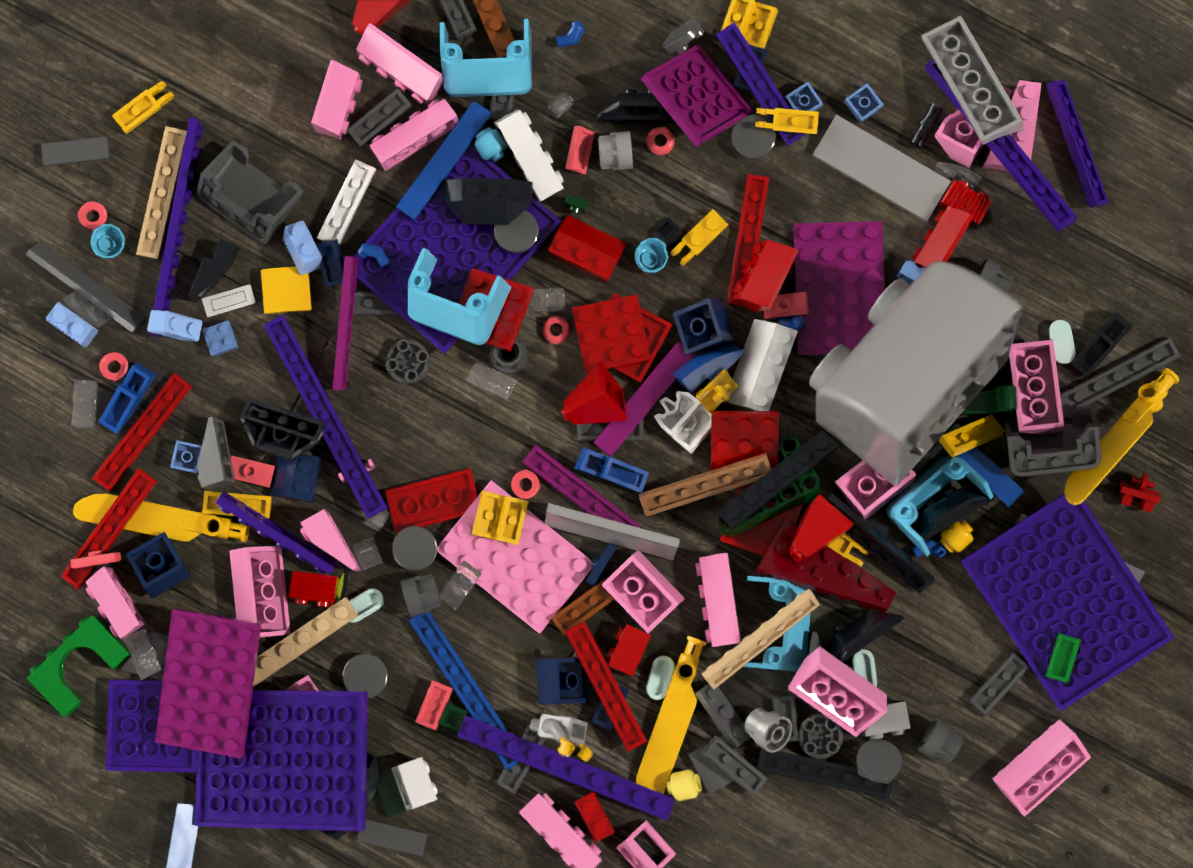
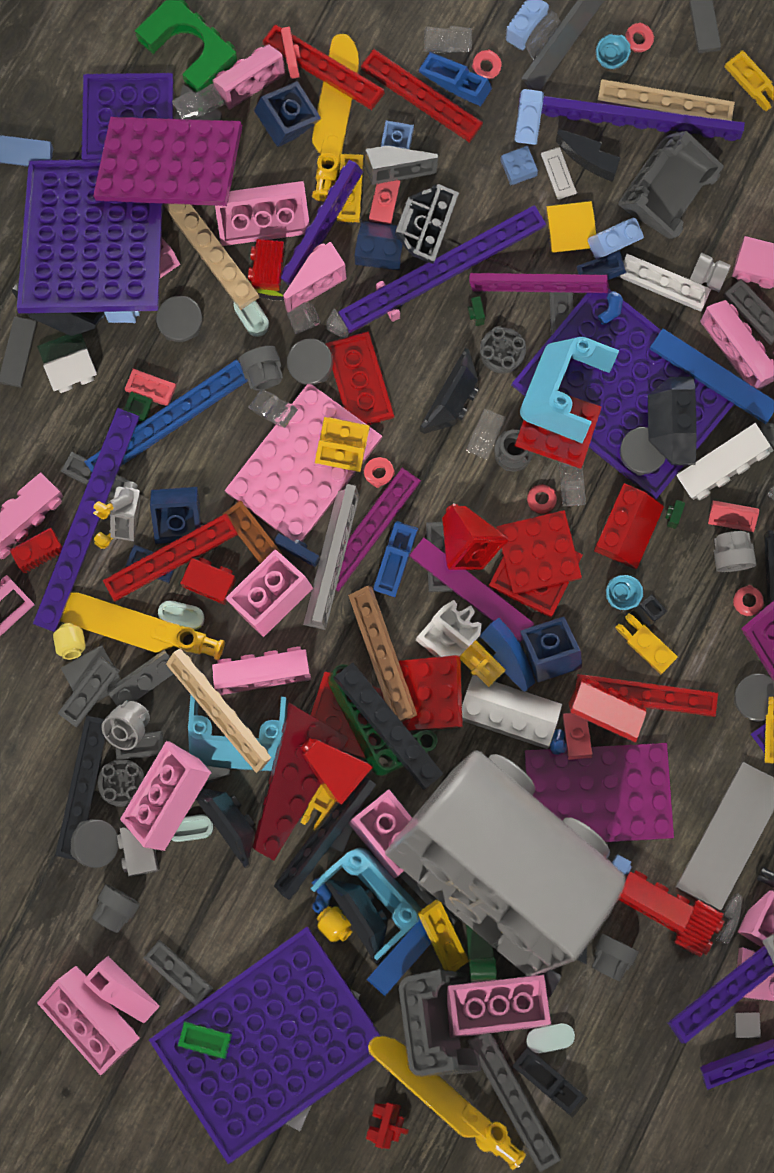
camera: 90 degrees right, 5 degrees down
medium azure head [474,127,507,162] -> none
none -> bright pink slope [83,956,160,1023]
none -> black wedge [420,348,480,434]
none -> dark green plate [467,296,485,327]
none -> light grey wheel [690,253,731,292]
none -> light grey tile [734,1013,761,1038]

